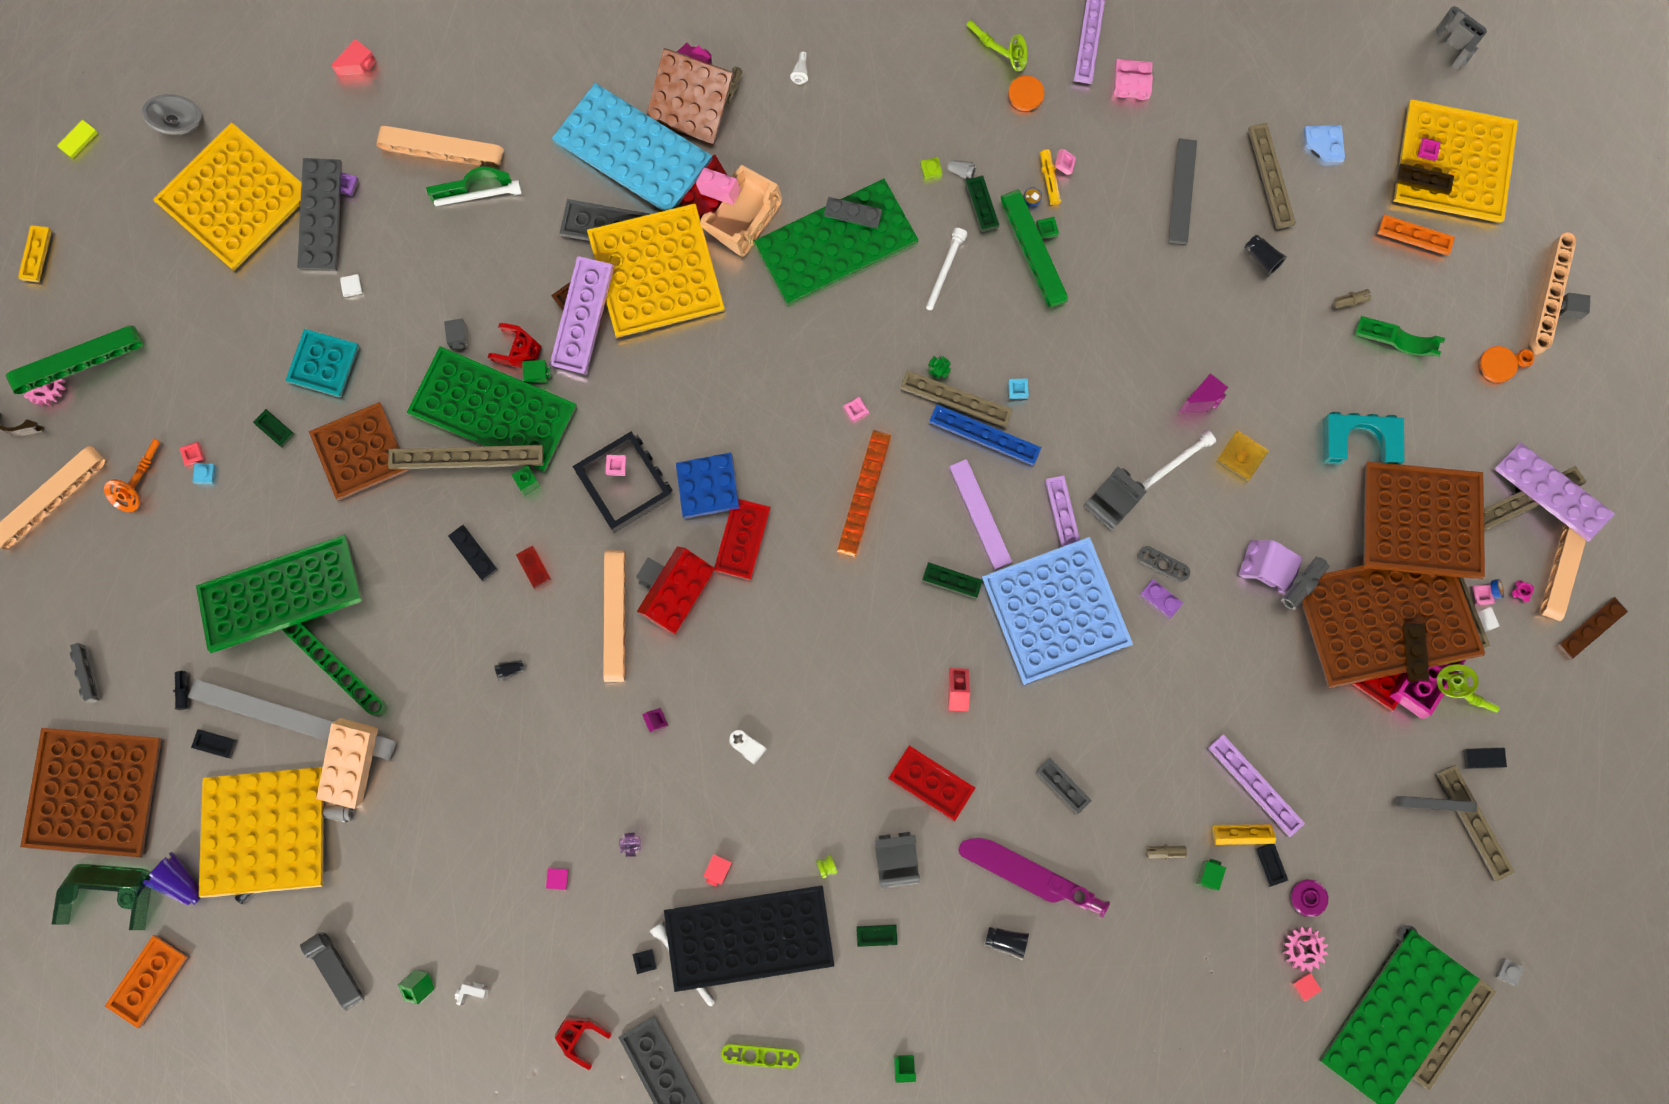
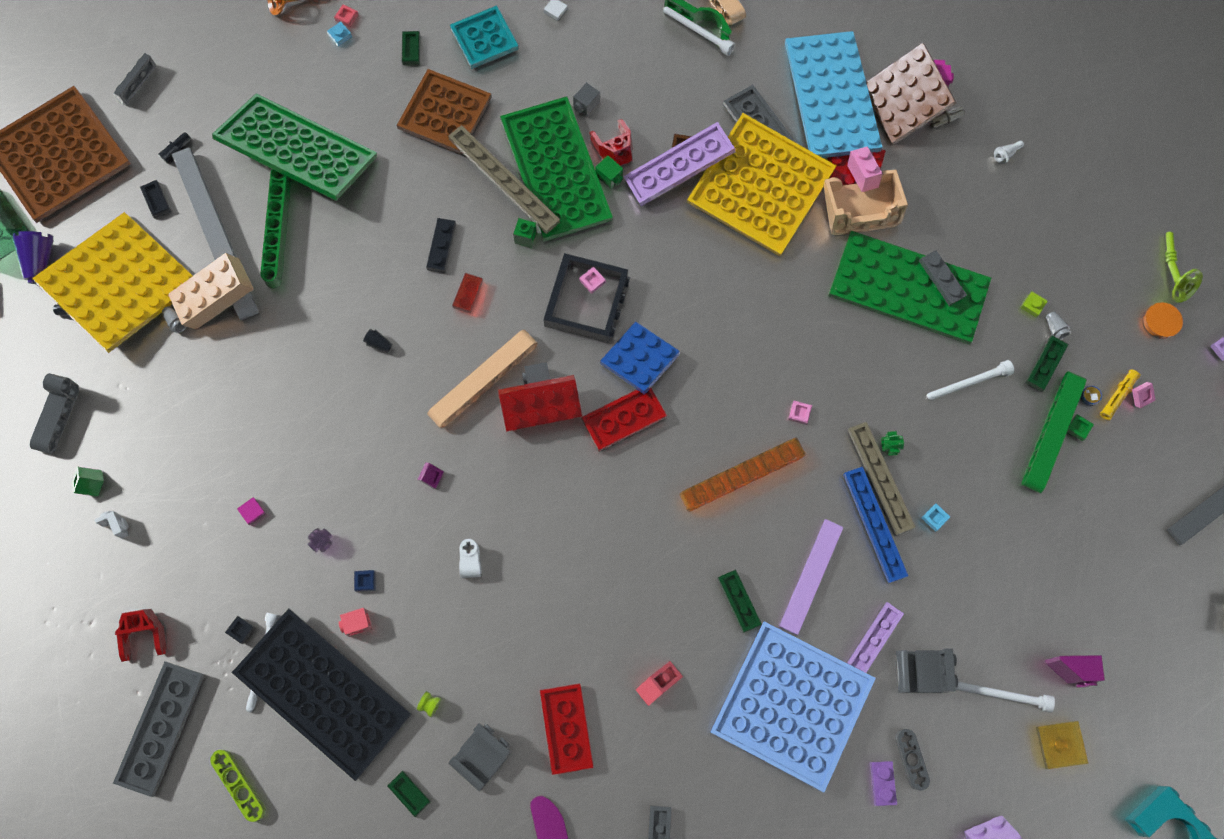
camera: 50 degrees right, 5 degrees down
none -> dark blue tile [354,570,376,592]

